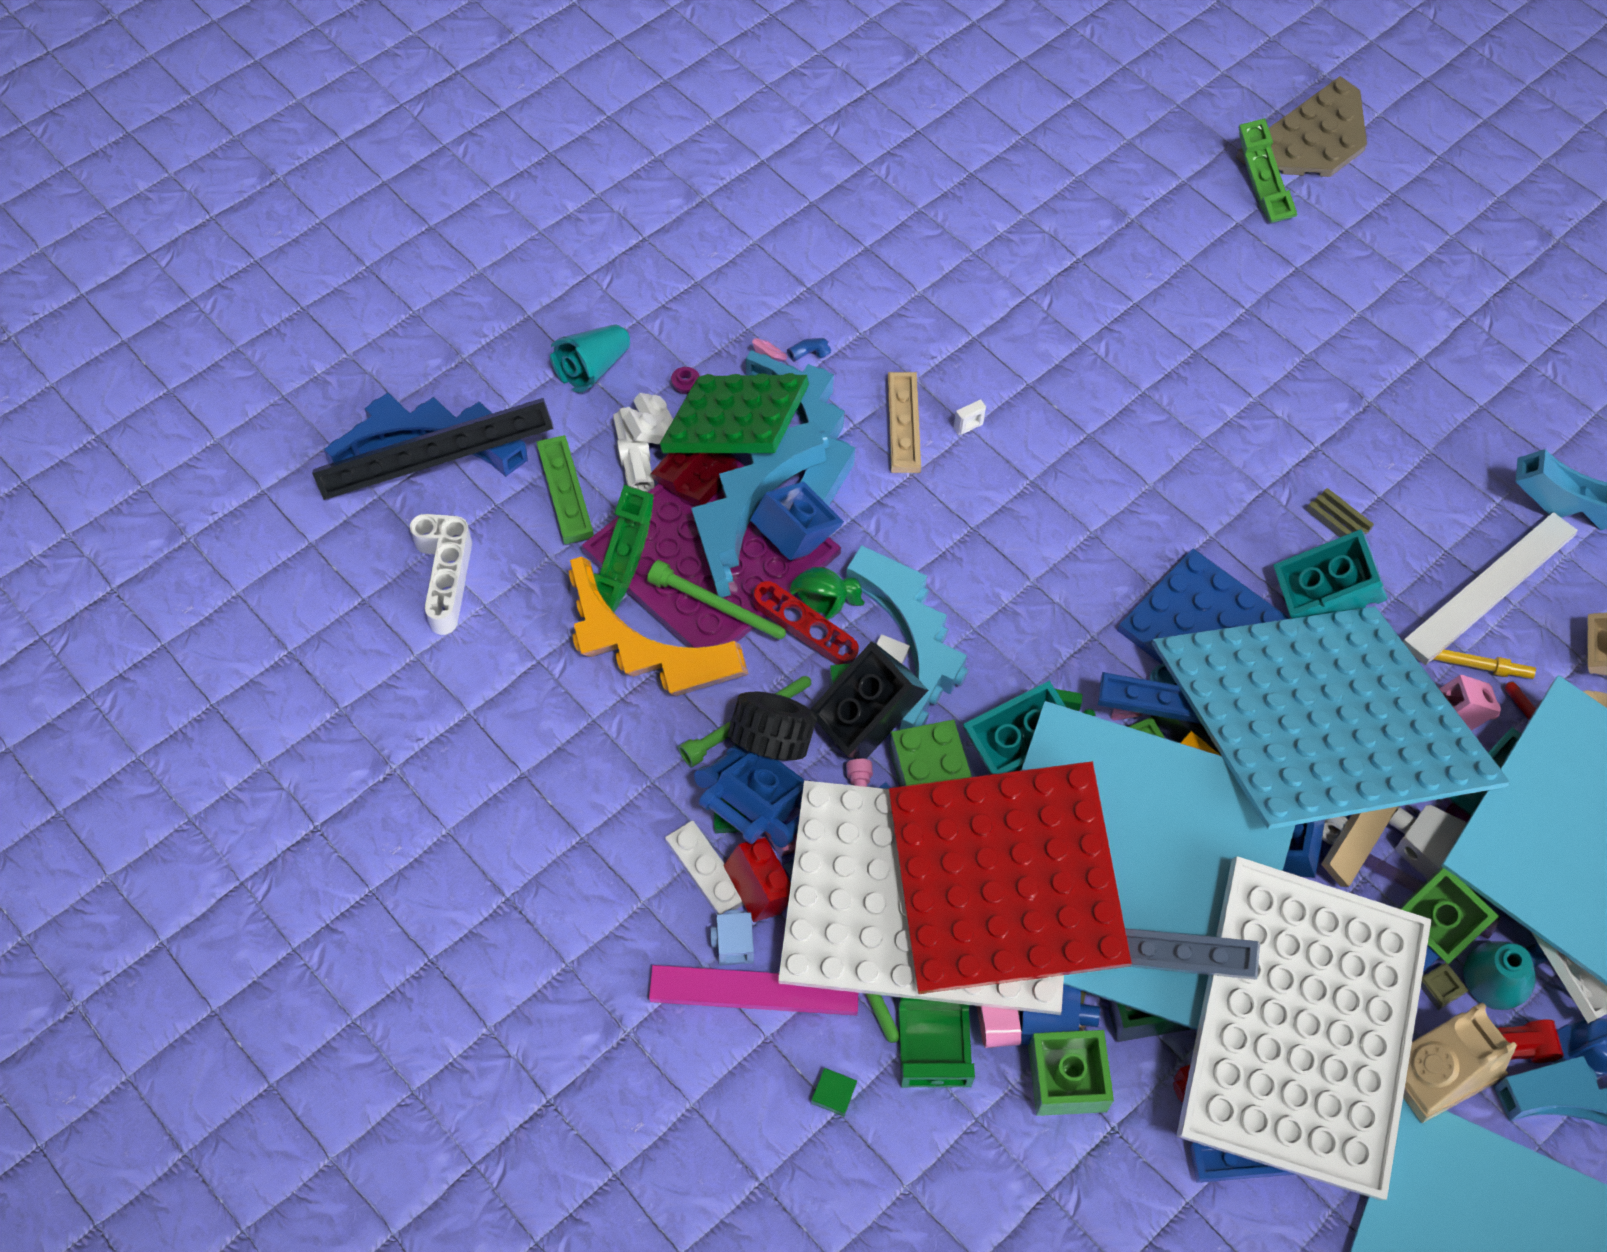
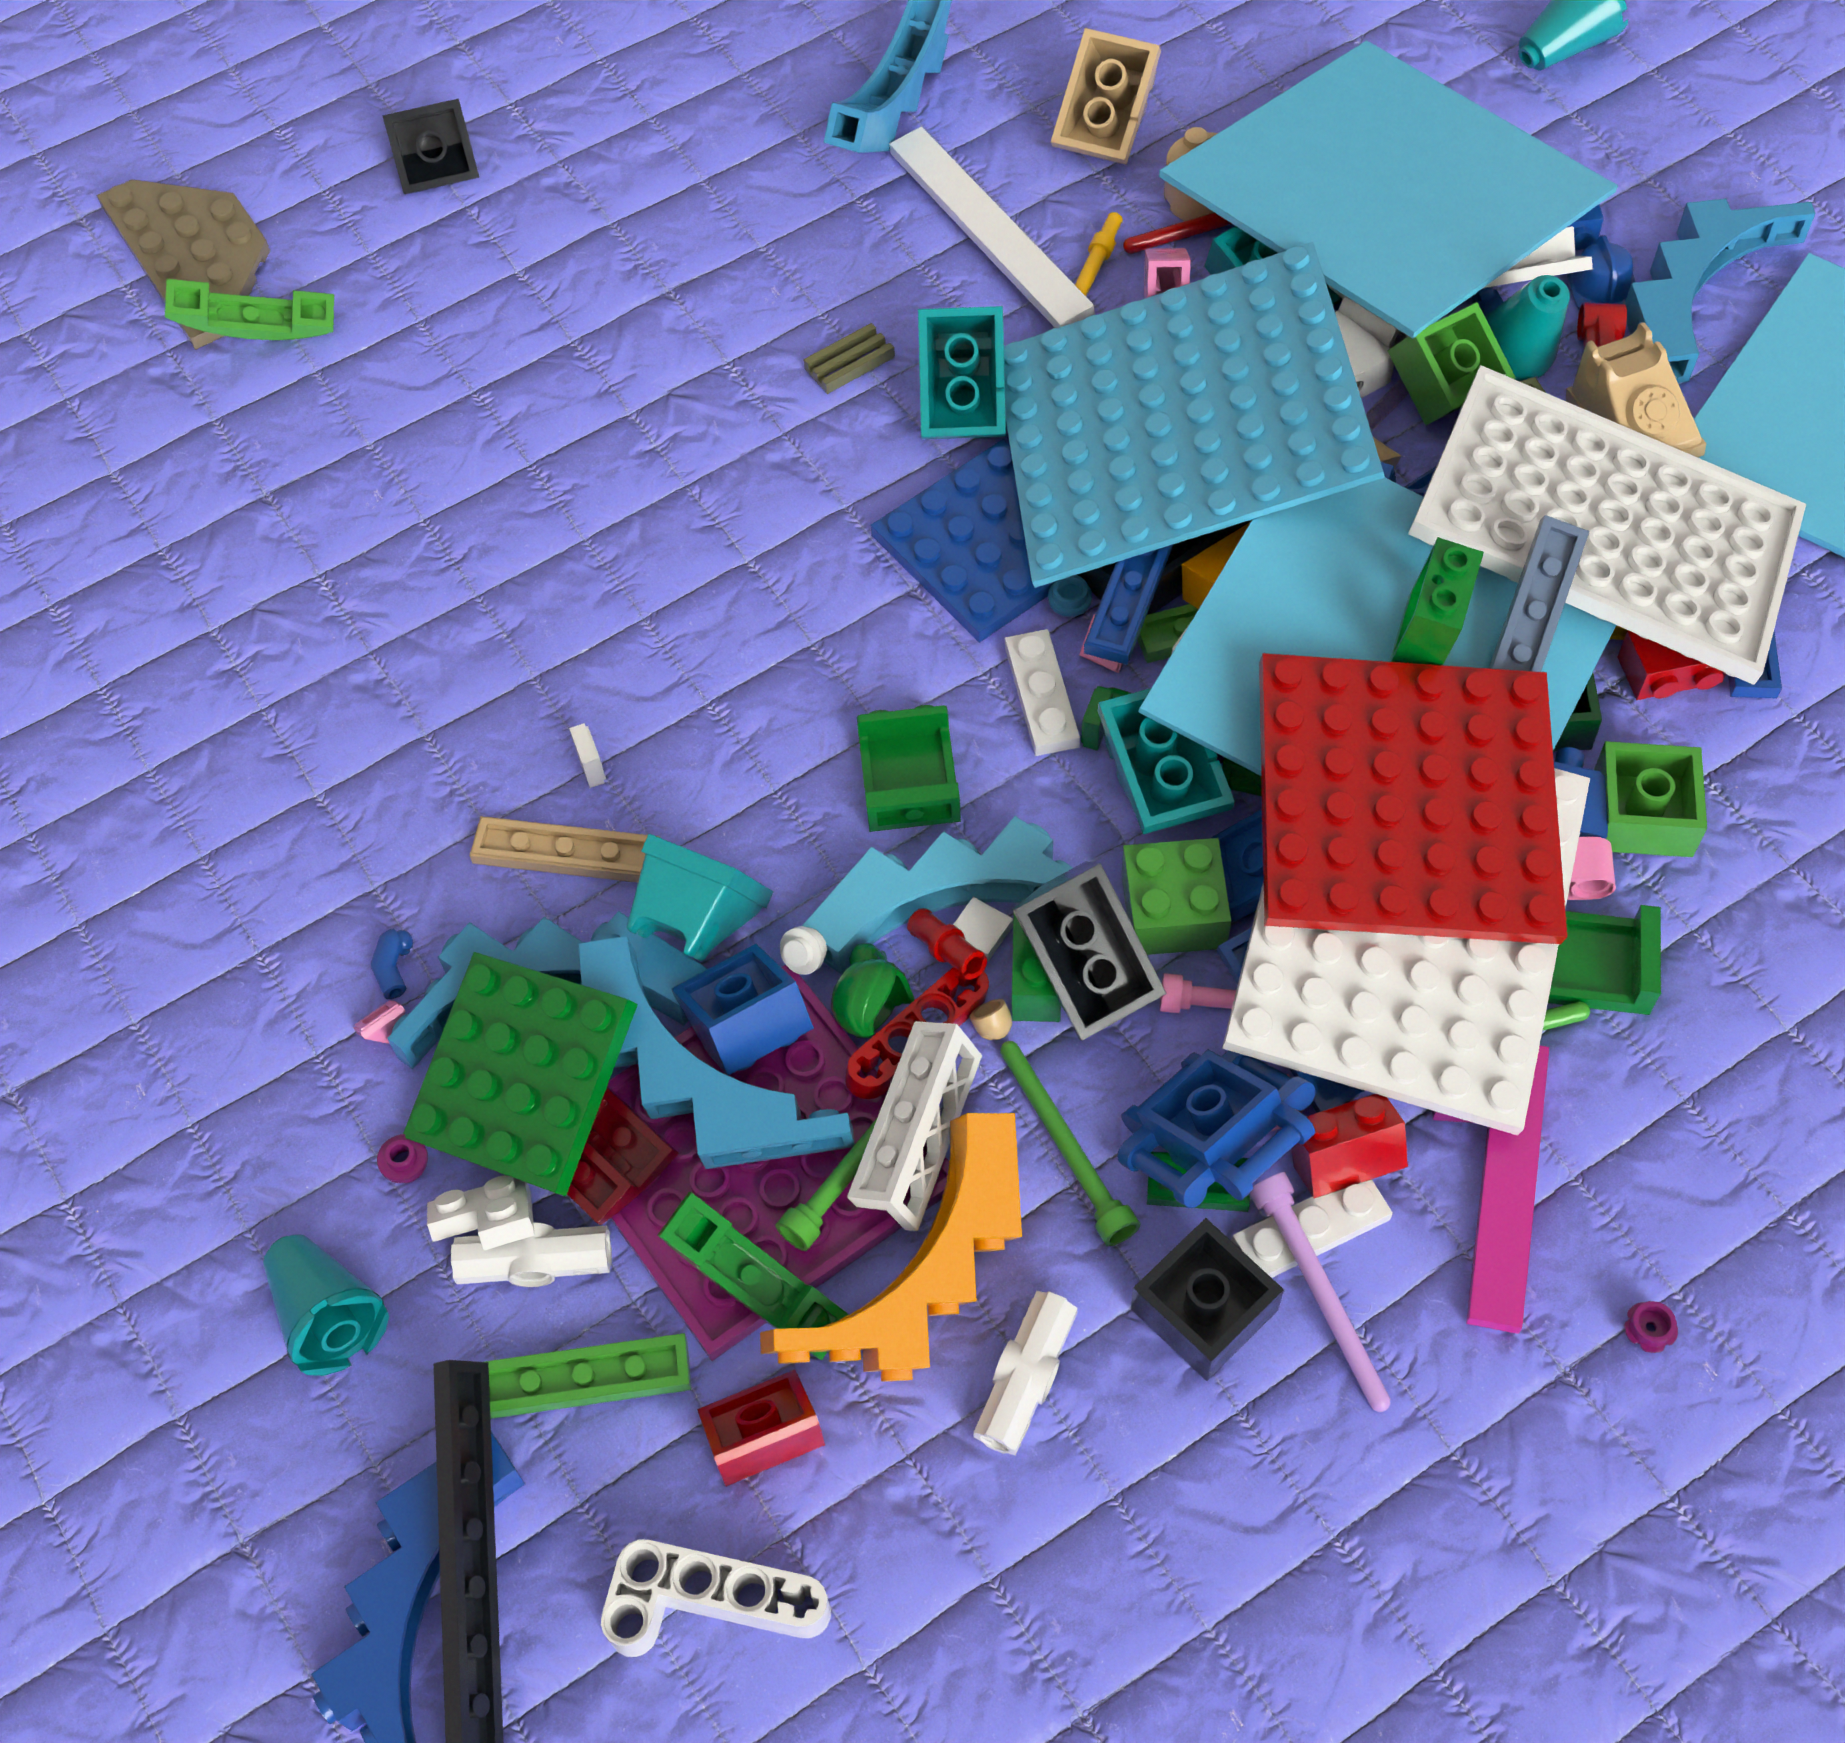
camera: 75 degrees left, 0 degrees up
light blue brick [710,909,754,966] -> none
black tyre [728,691,817,761] -> none
green tile [811,1068,857,1117] -> none
none -> black slope [382,98,480,195]
none -> teal piece [627,834,774,961]
none -> red slope [697,1369,825,1486]
none -> white plate [780,926,827,975]
none -> white fence [847,1021,982,1231]
none -> green panel [857,705,961,832]
none -> red pin [907,908,987,980]
none -> tan hinge [969,999,1012,1040]
none -> white piece [973,1291,1078,1456]
none -> white plate [1005,629,1080,756]
none -> black brick [1130,1218,1284,1381]
none -> lavender piece [1250,1172,1390,1412]
none -> green window [1389,537,1484,665]
none -> magenta plate [1624,1301,1678,1353]

